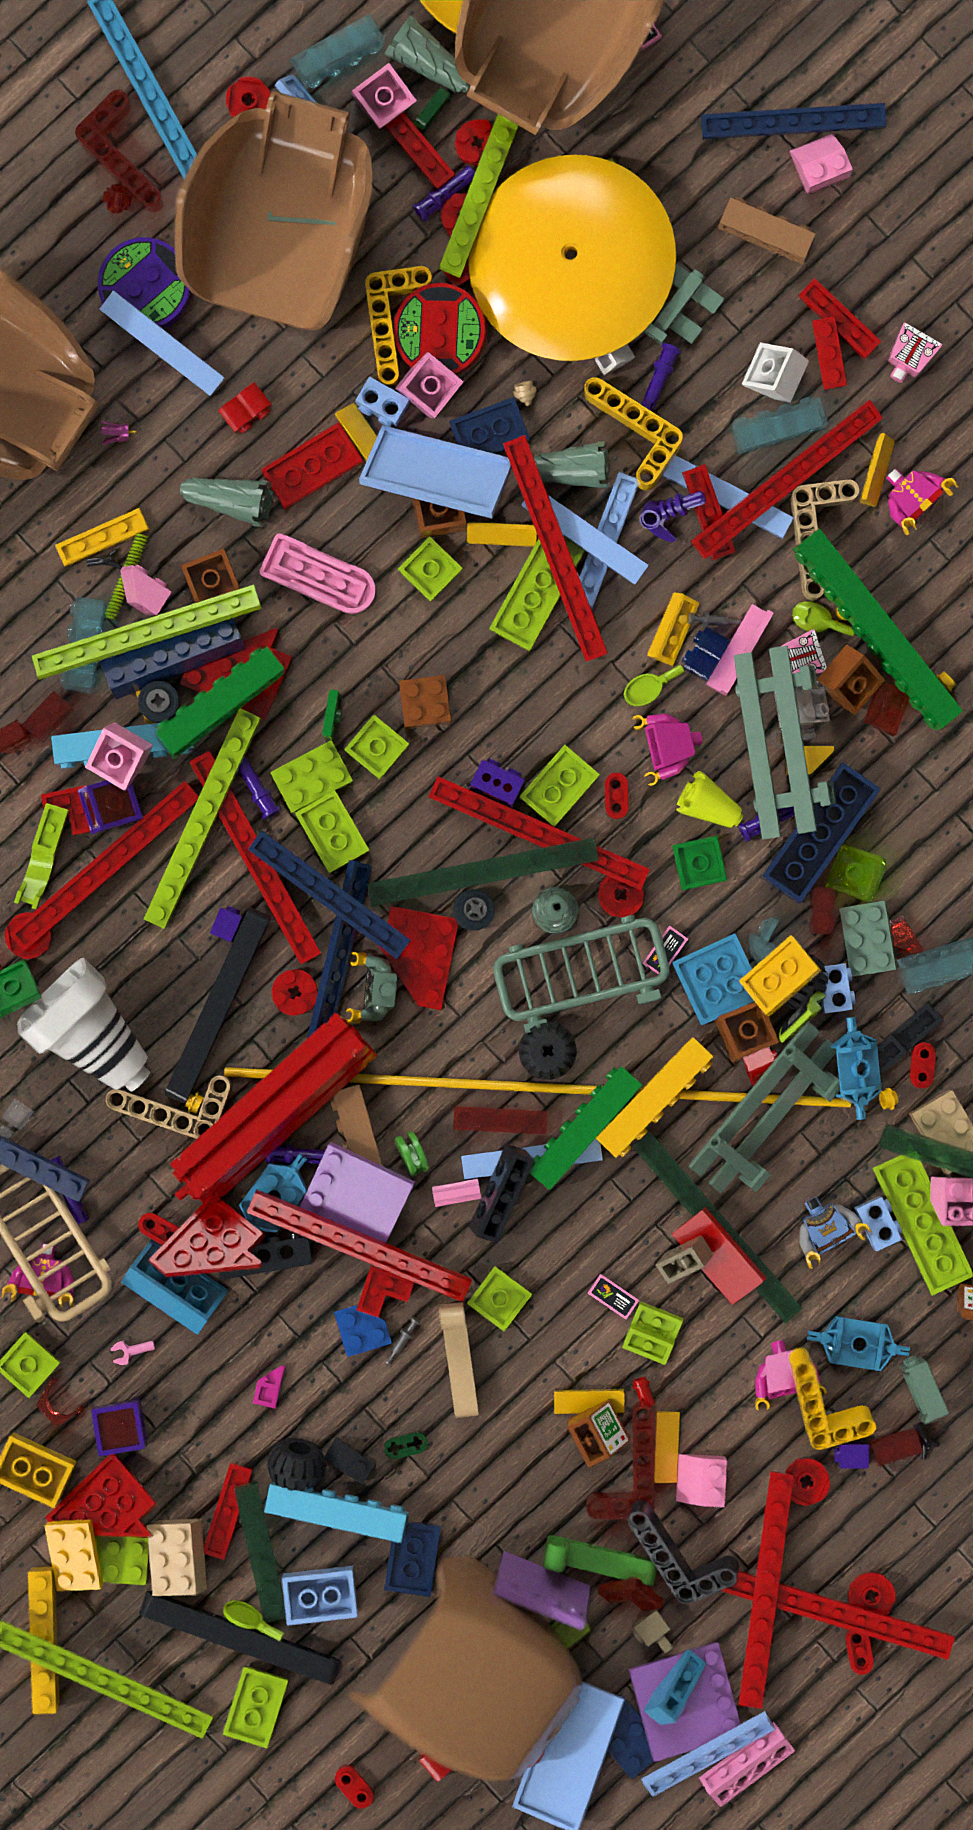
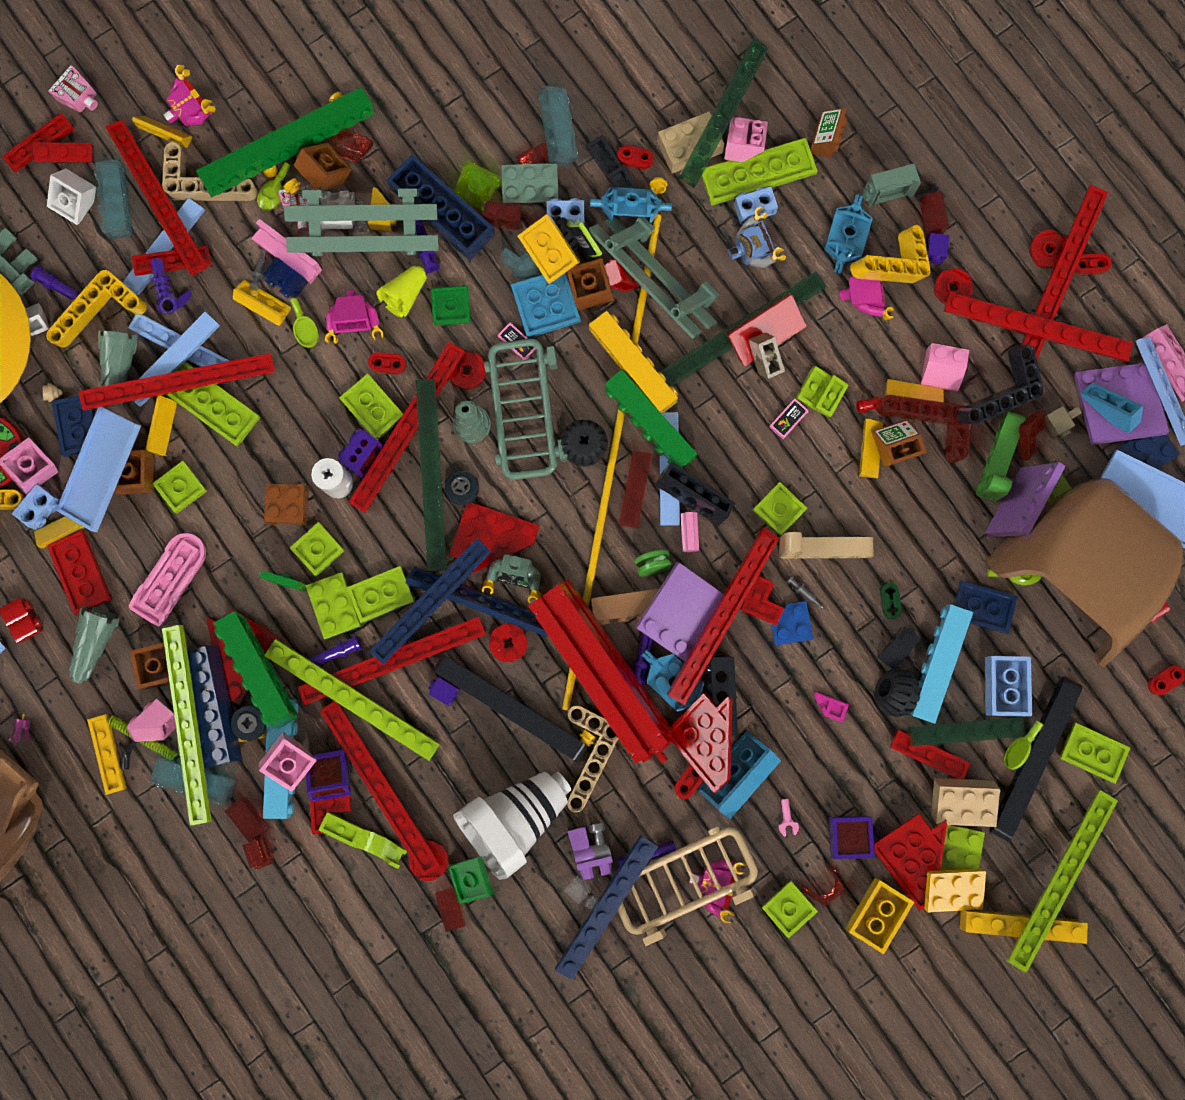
camera: 80 degrees left, 5 degrees down
none -> yellow plate [283,178,301,195]
none -> white piece [311,458,353,499]
none -> medium lavender hips [568,822,613,880]

